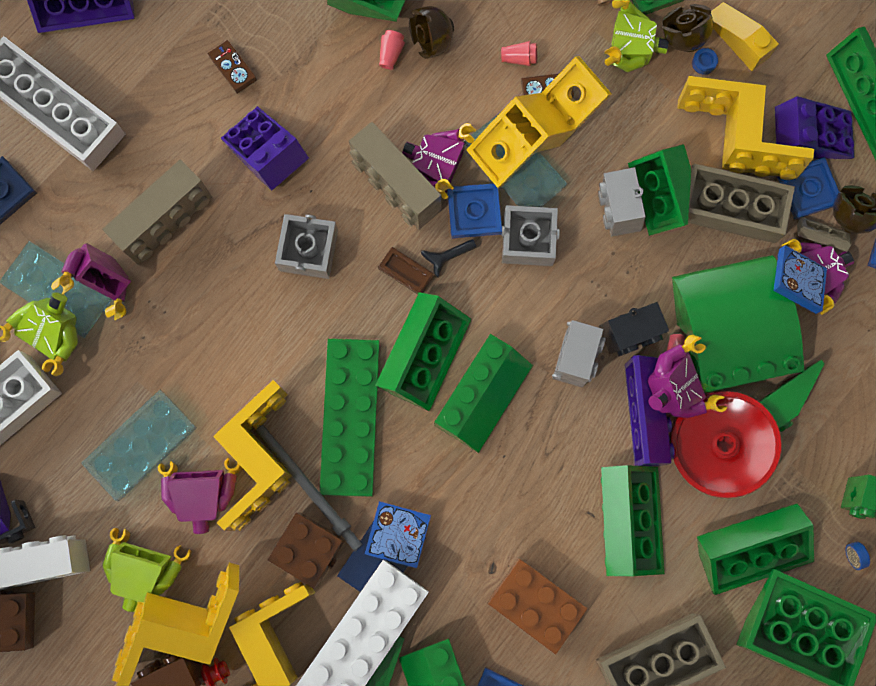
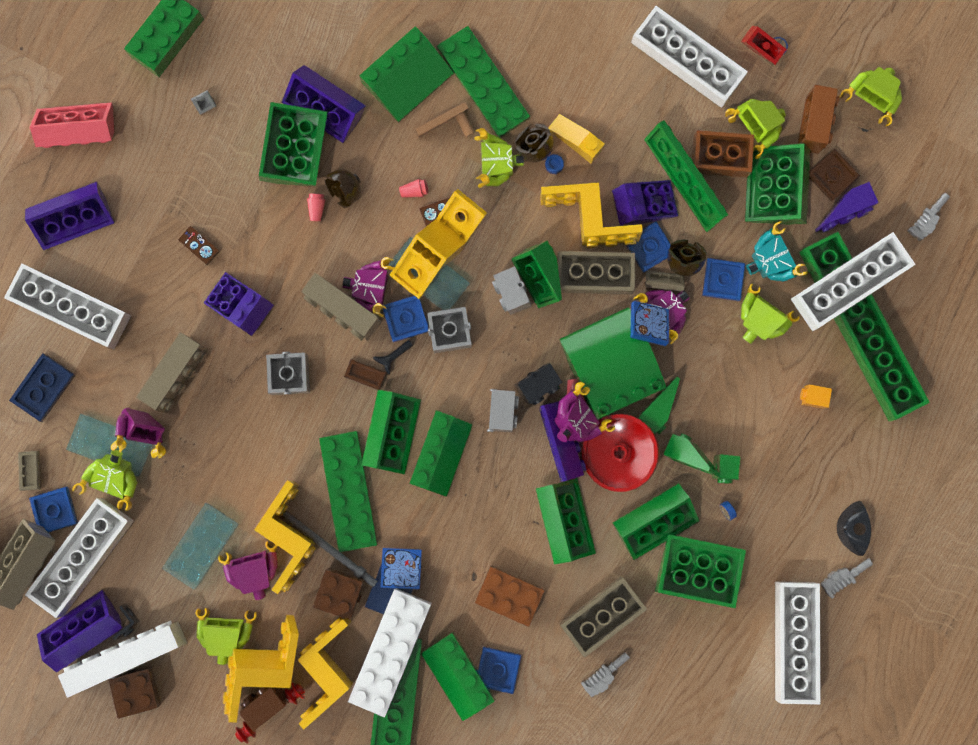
camera: 15 degrees left, 5 degrees up
none -> green slope [663,433,720,477]

